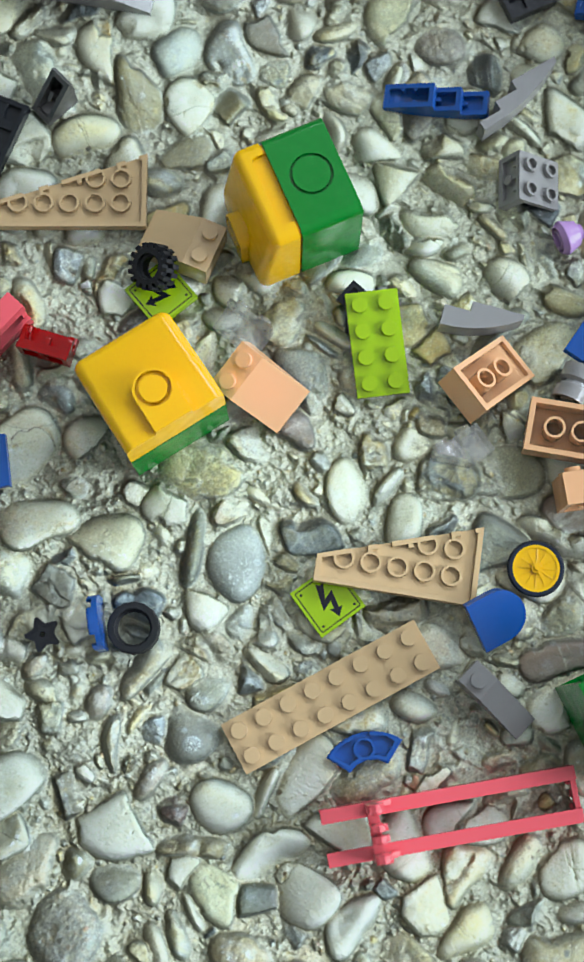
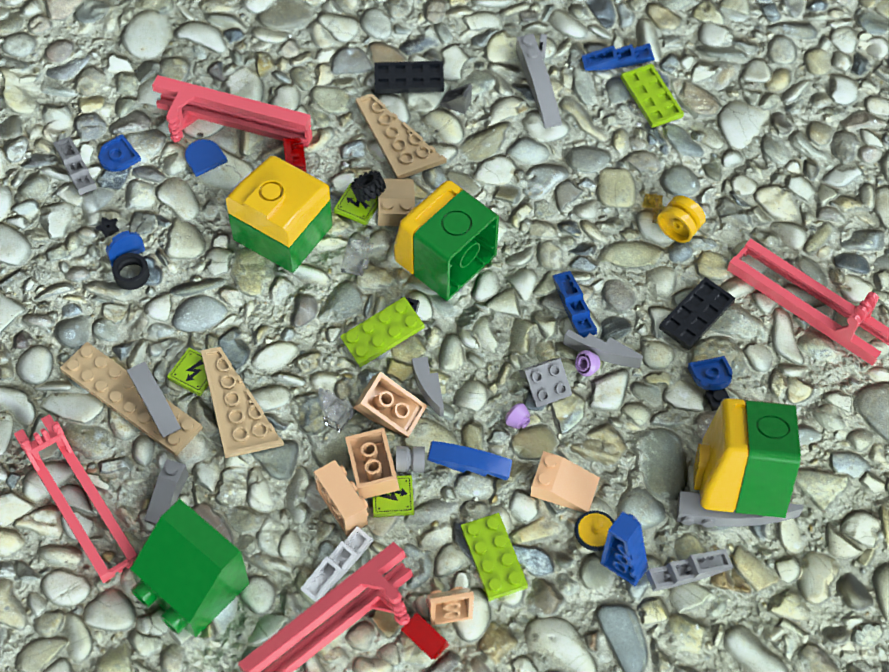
camera: 65 degrees right, 20 degrees down
light nougat slope [213,341,310,433] -> none
blue tile [326,731,402,773] -> none
blue tile [463,588,526,653] -> none
yellow wheel [507,540,564,597] -> none
none -> light grey slope [127,361,181,438]
none -> lavender cone [575,350,600,377]

